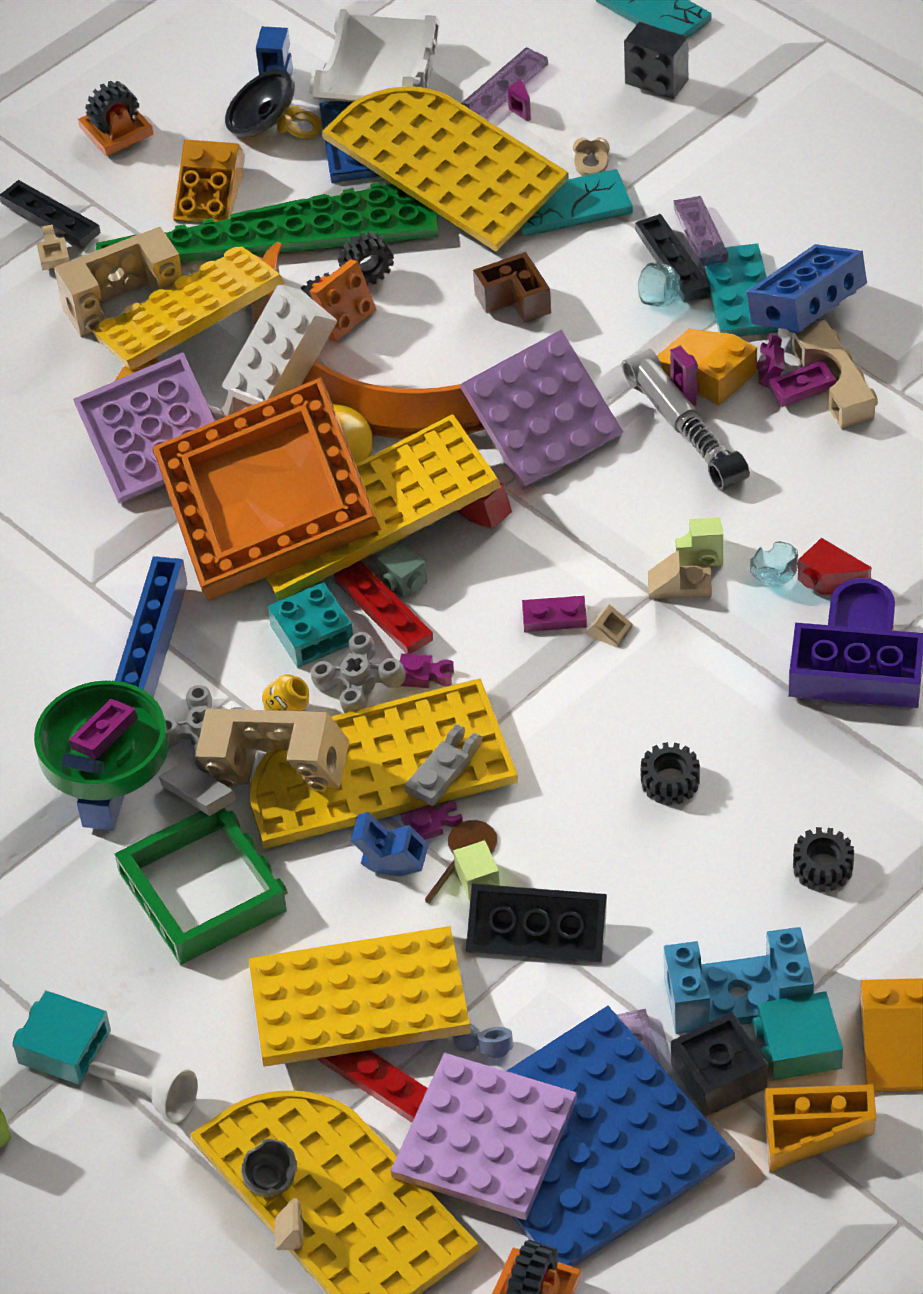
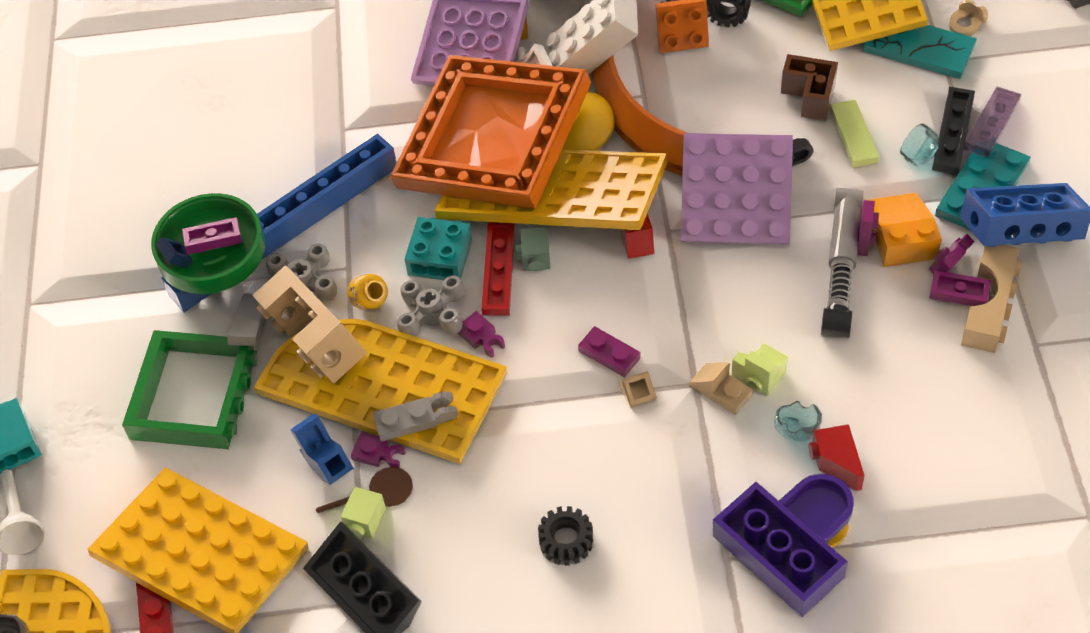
camera: 40 degrees right, 5 degrees up
none -> yellowish green tile [830,99,879,168]

